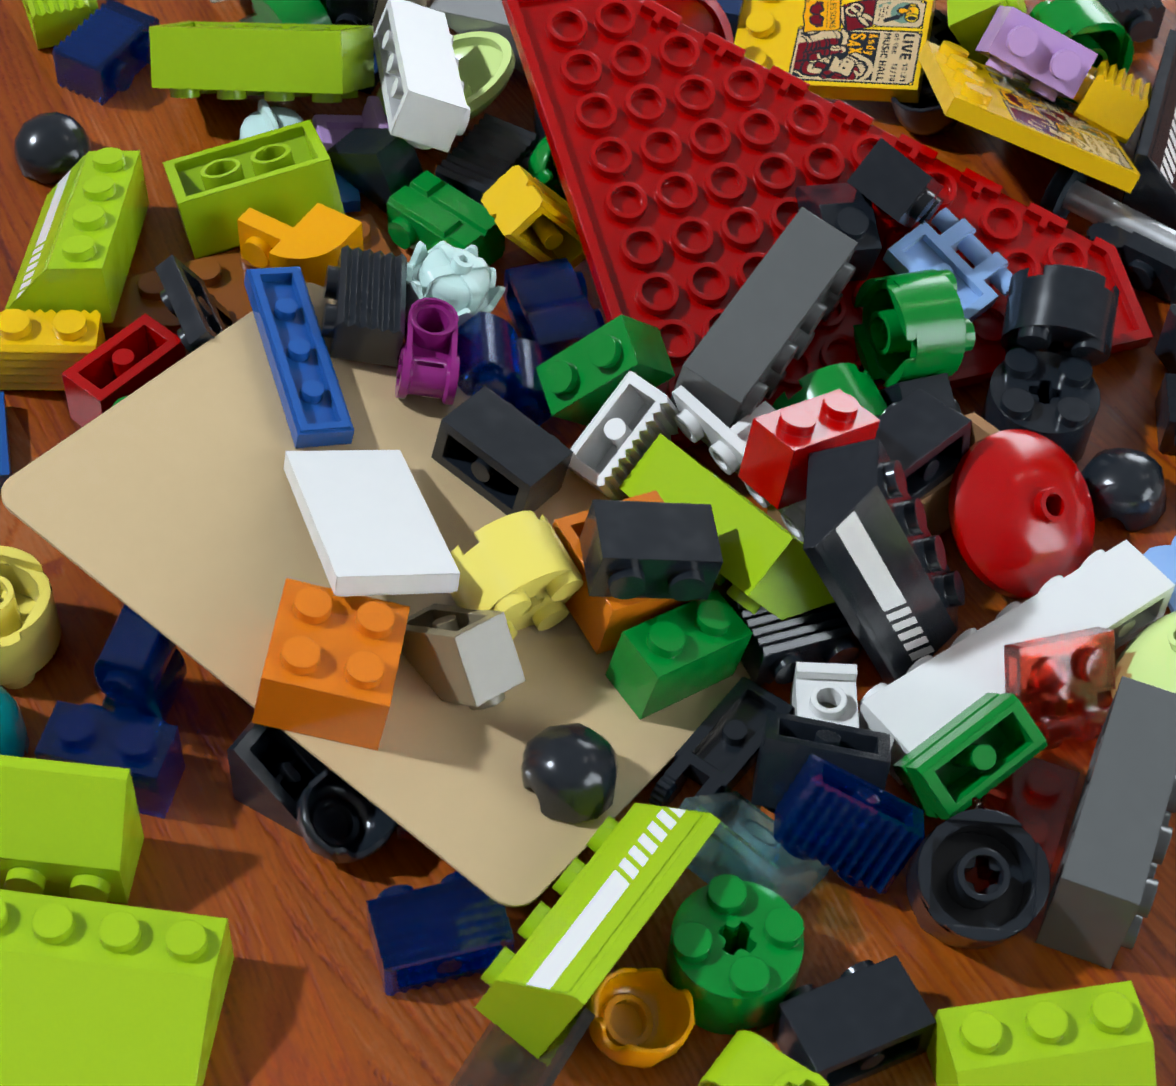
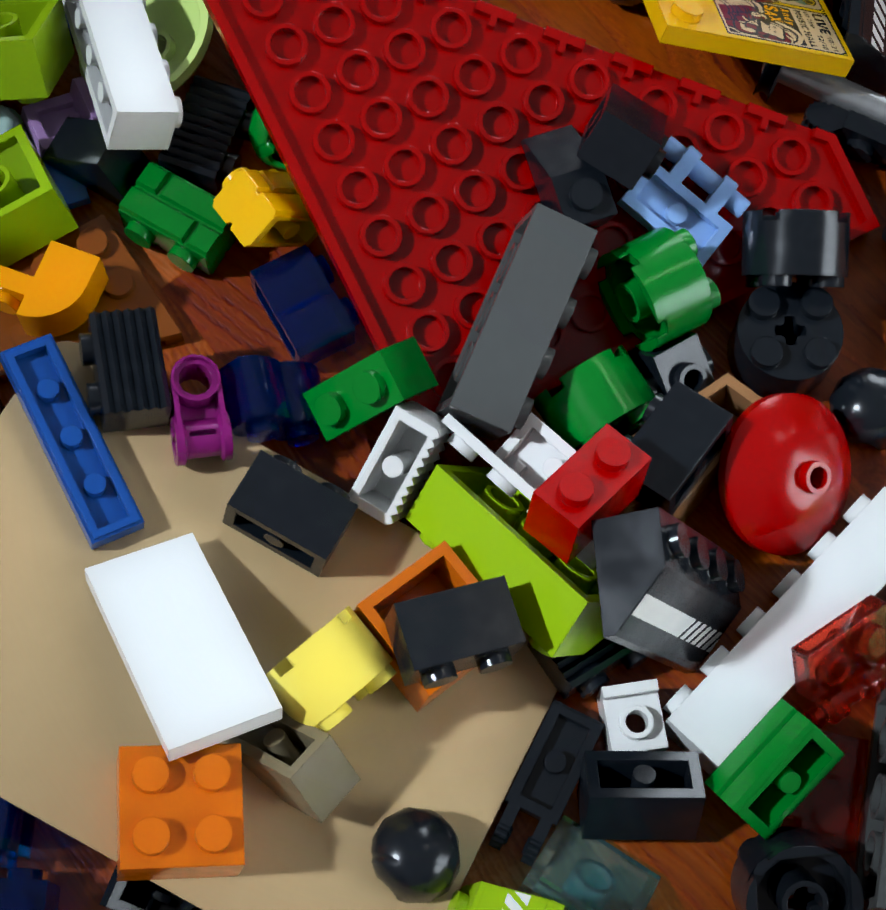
camera: 10 degrees left, 20 degrees up
light aqua hat [405,241,506,374] -> none
green brick [605,589,753,720] -> none
clear blue brick [773,754,925,894] -> none

